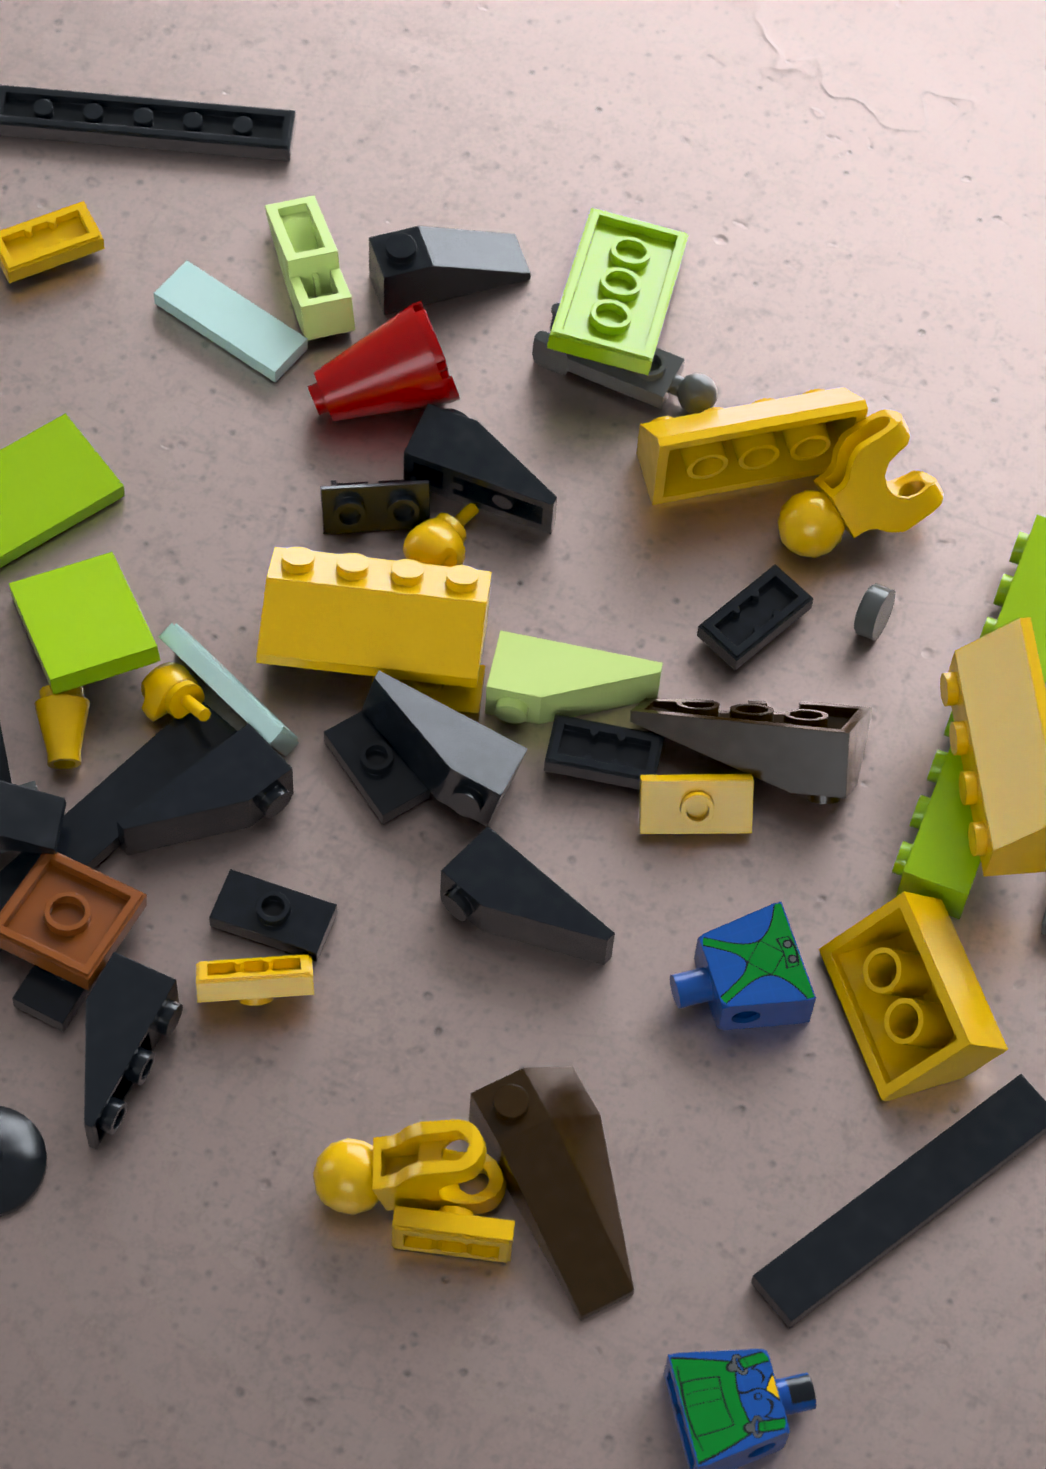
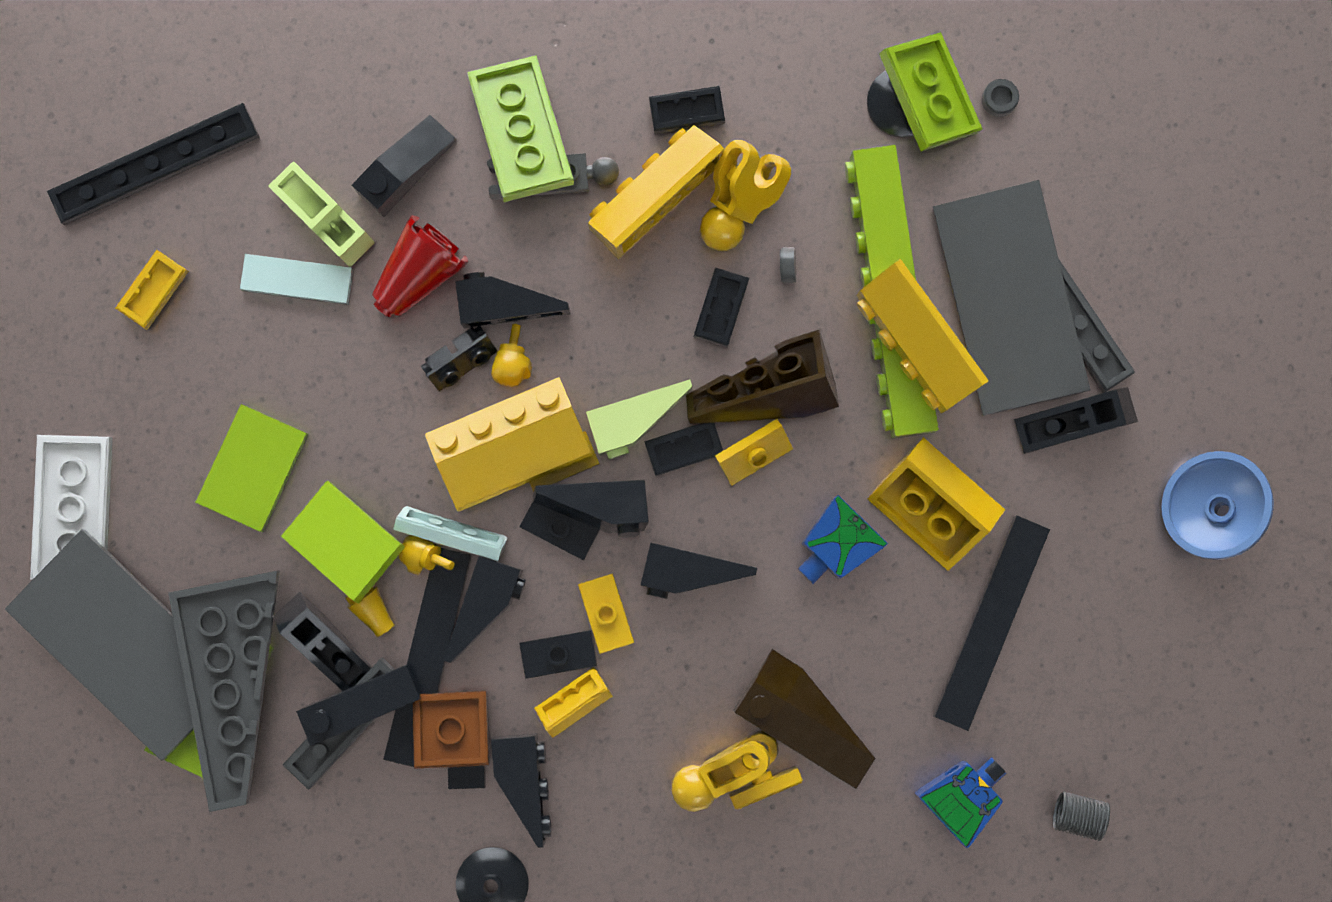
camera: 25 degrees left, 25 degrees up
none -> yellow plate [578,573,634,654]
none -> black plate [649,86,725,134]

